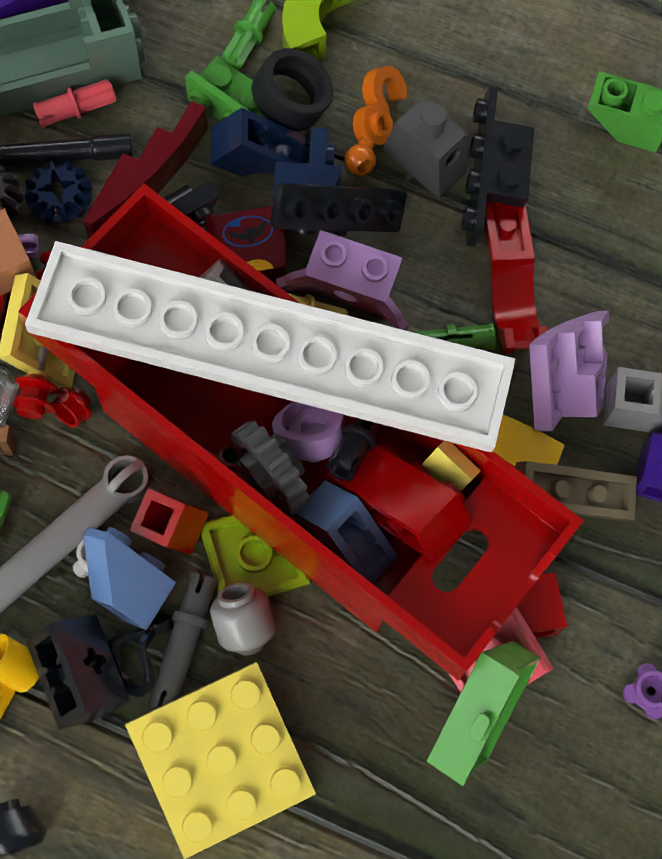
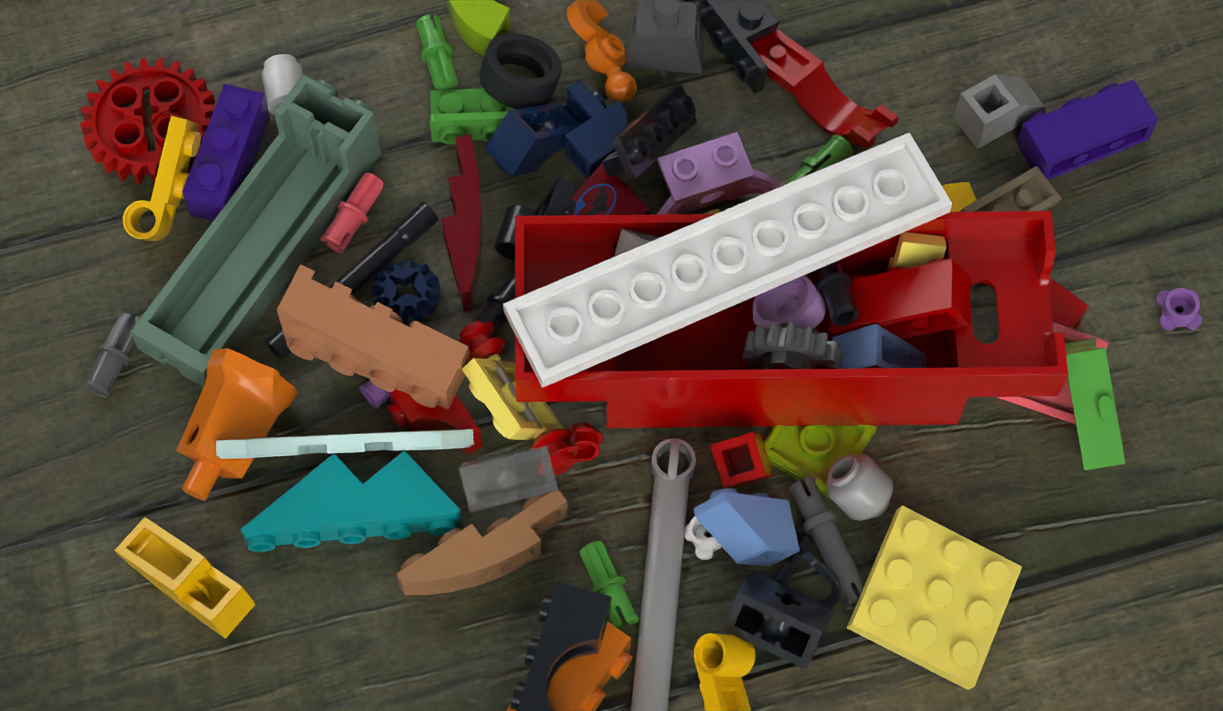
camera: 35 degrees left, 5 degrees down
lavender slope [529,311,609,431] -> none

